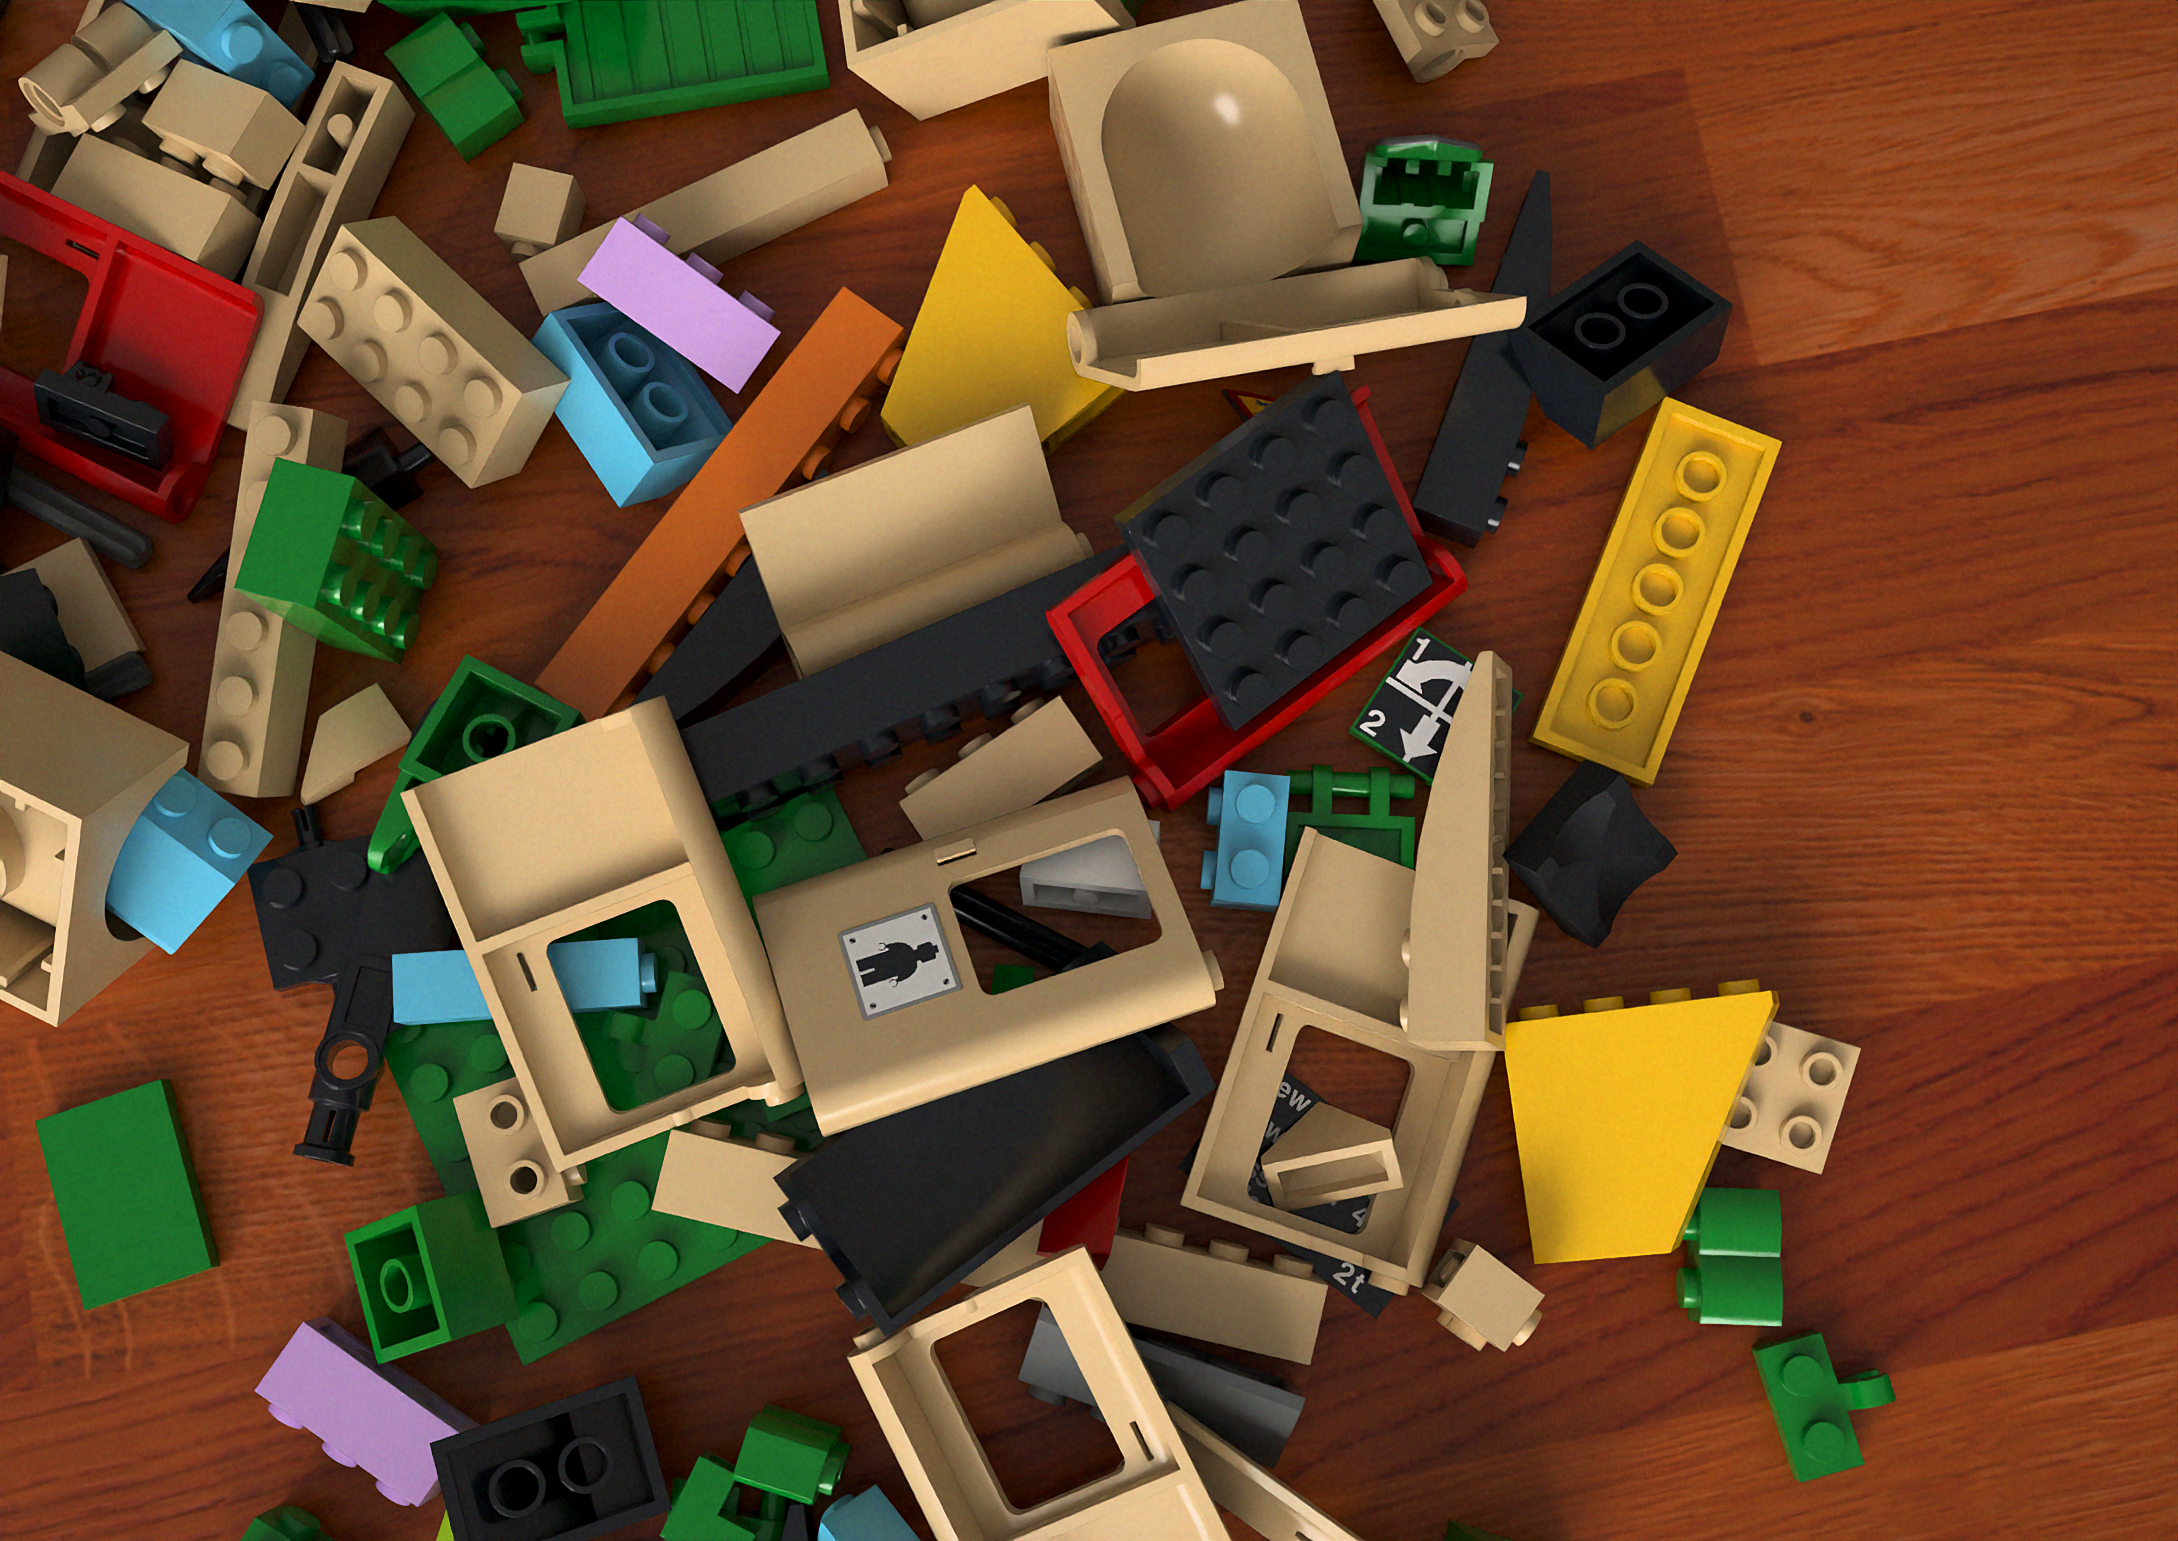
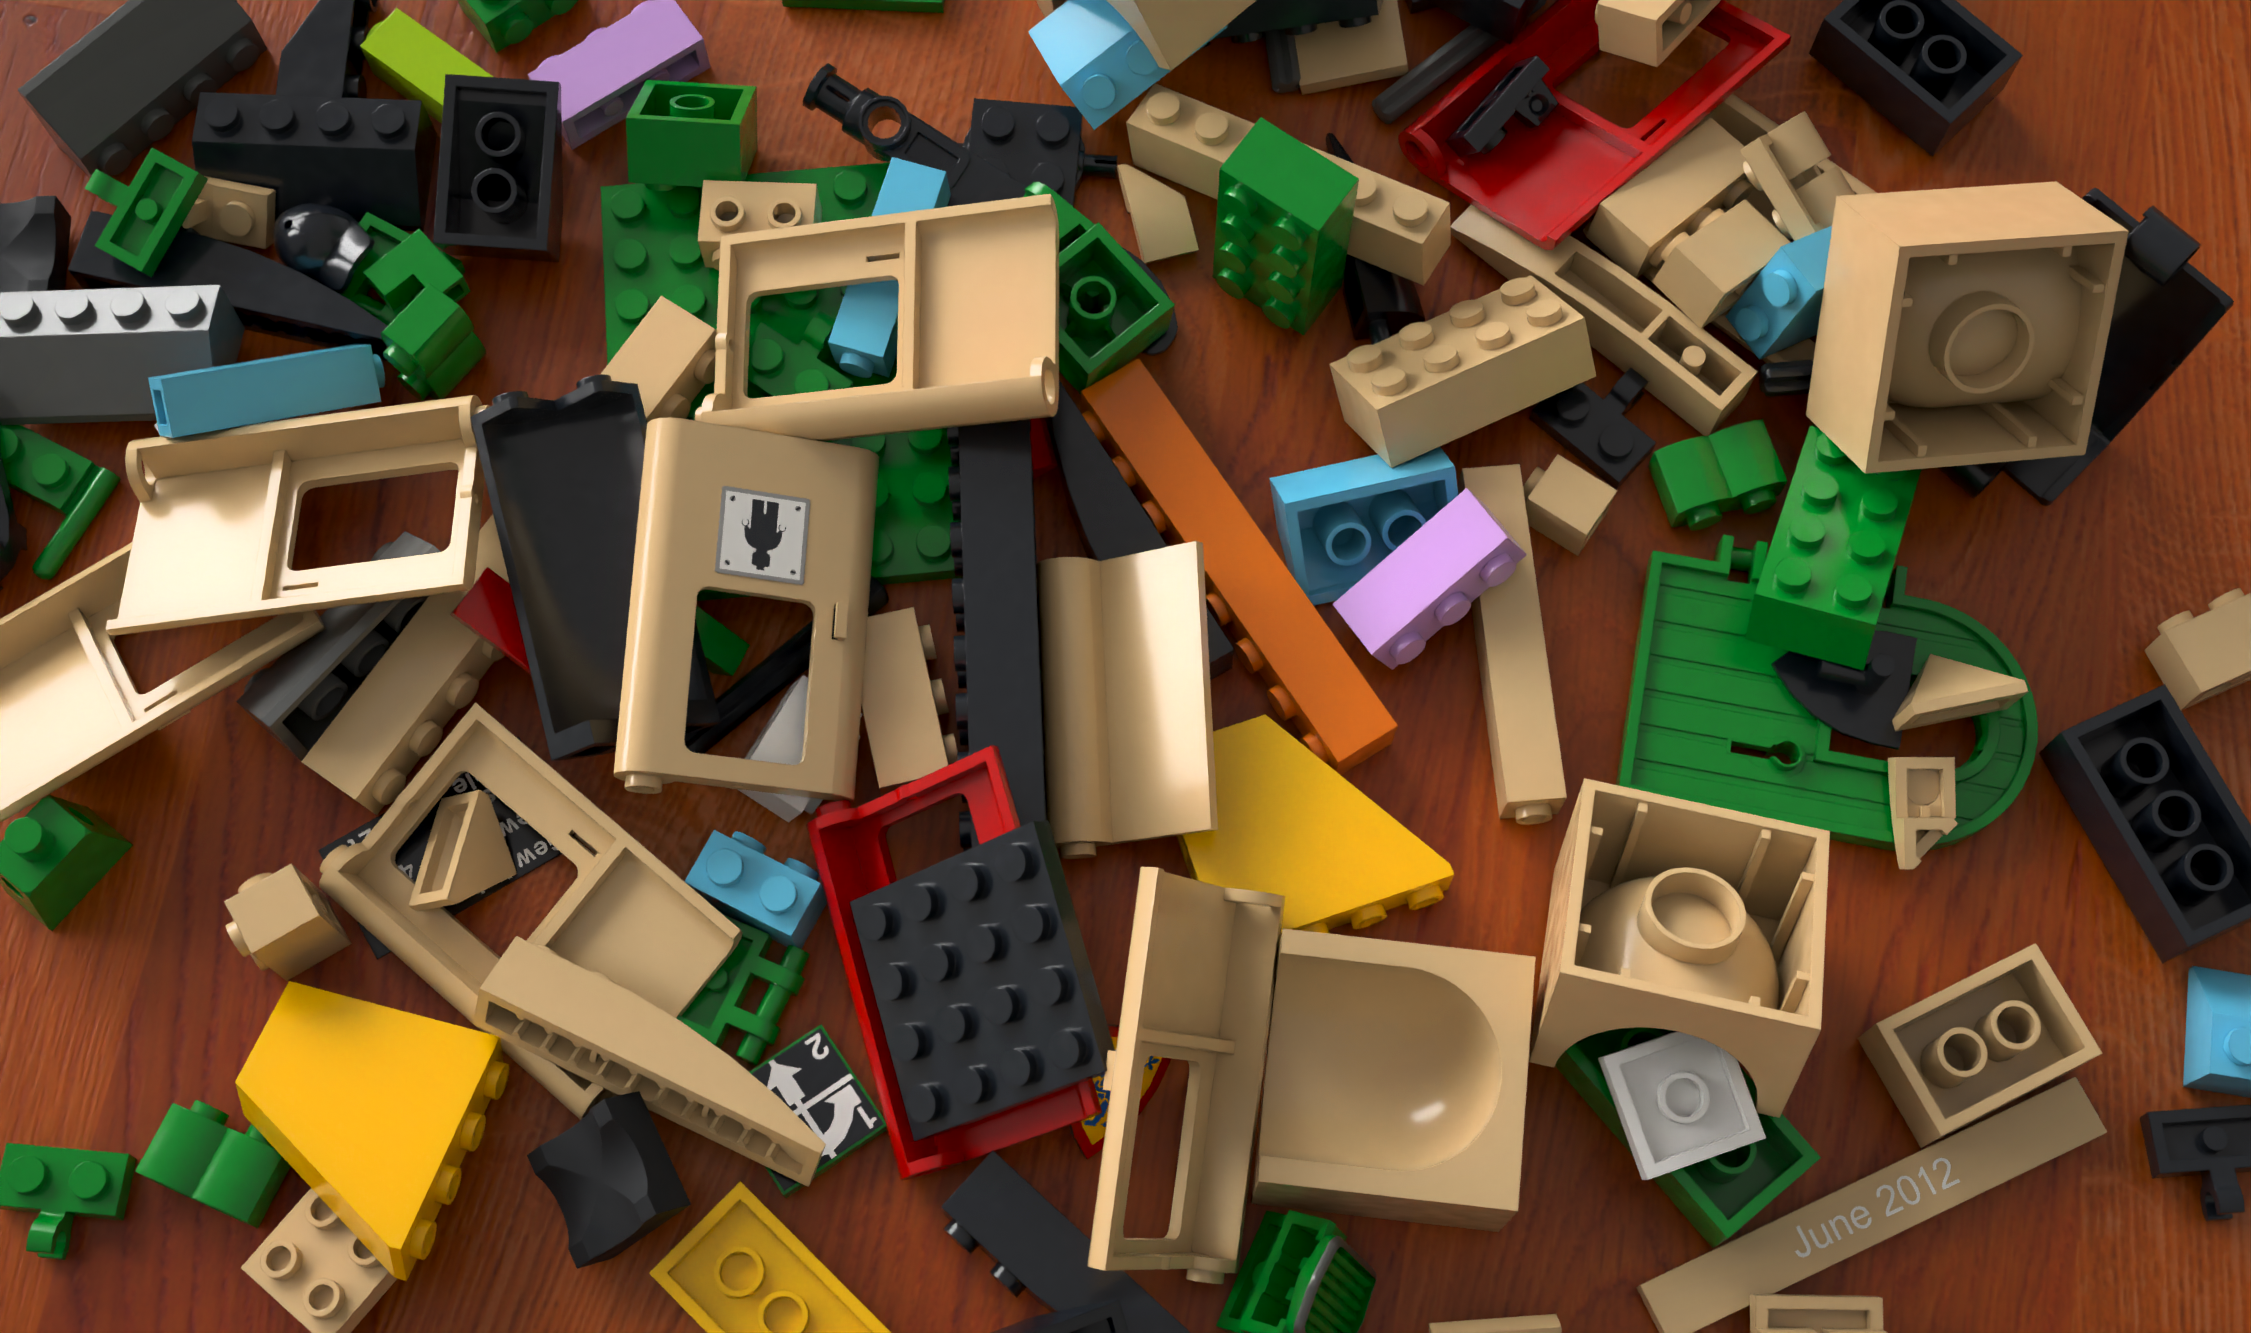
camera: 110 degrees right, 10 degrees down
none -> black plate [1529,368,1656,490]

